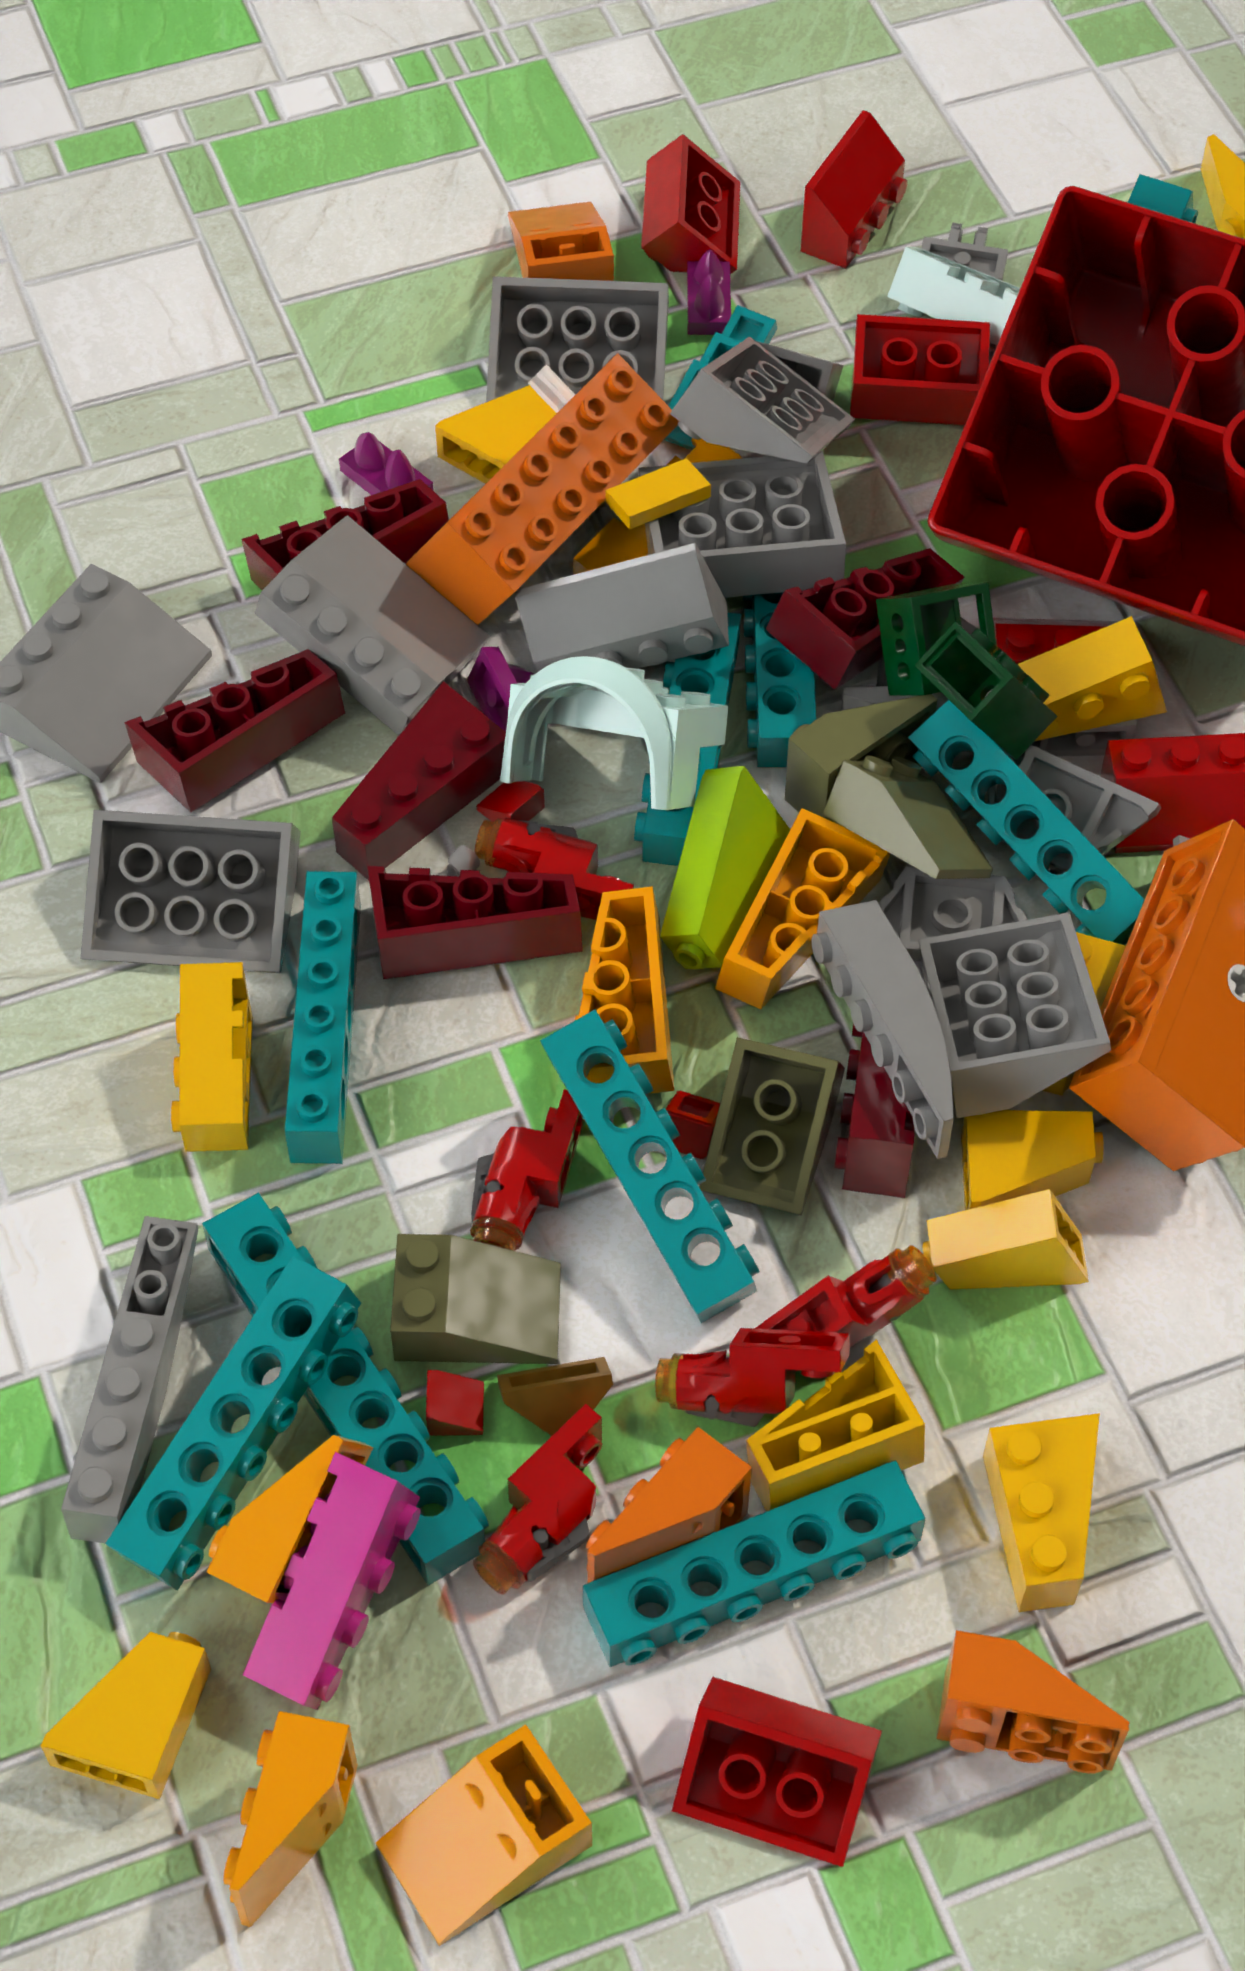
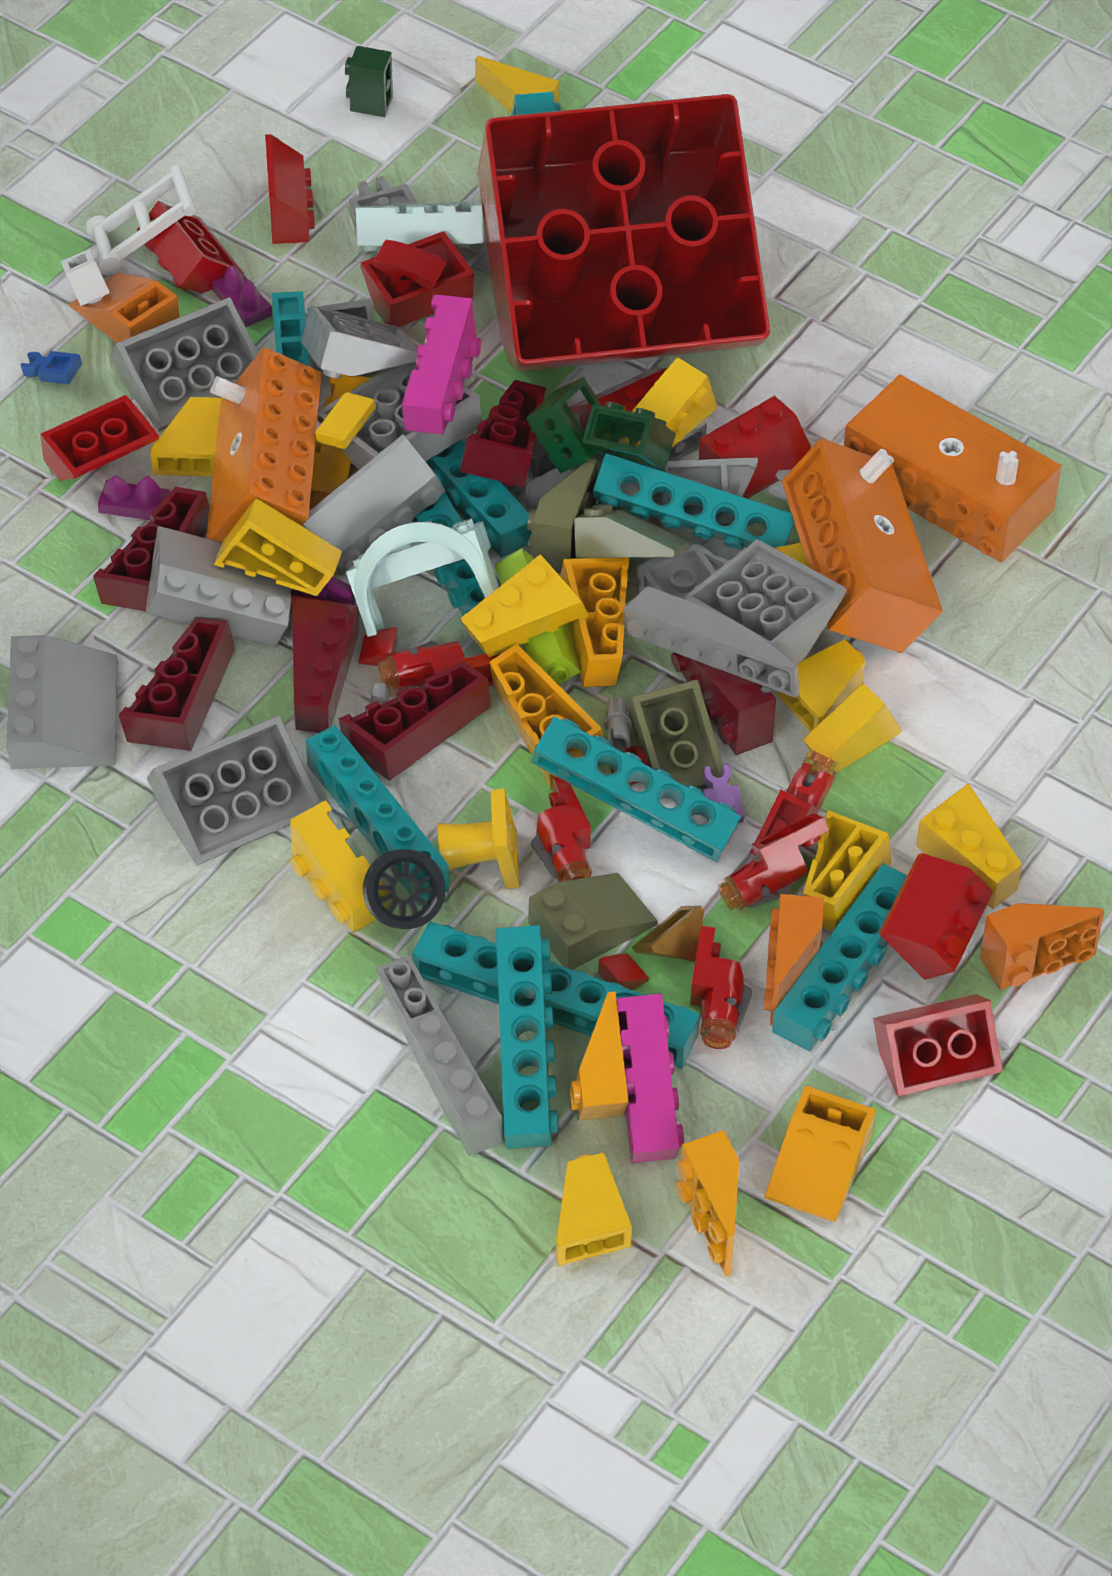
camera: 35 degrees left, 5 degrees down
none -> blue plate [20,351,82,384]
none -> red slope [40,395,159,481]
none -> white slope [61,249,110,306]
none -> white piece [85,165,196,276]
none -> yellow wedge [214,498,342,596]
none -> dark green brick [345,46,393,117]
none -> black wheel [363,849,446,929]
none -> red slope [371,239,447,291]
none -> dark pink wedge [402,294,481,435]
none -> yellow plant [437,788,520,889]
none -> yellow wedge [460,554,590,658]
none -> light grey axle [604,697,632,752]
none -> medium lavender plate [703,764,745,823]
none -> red slope [878,853,993,980]

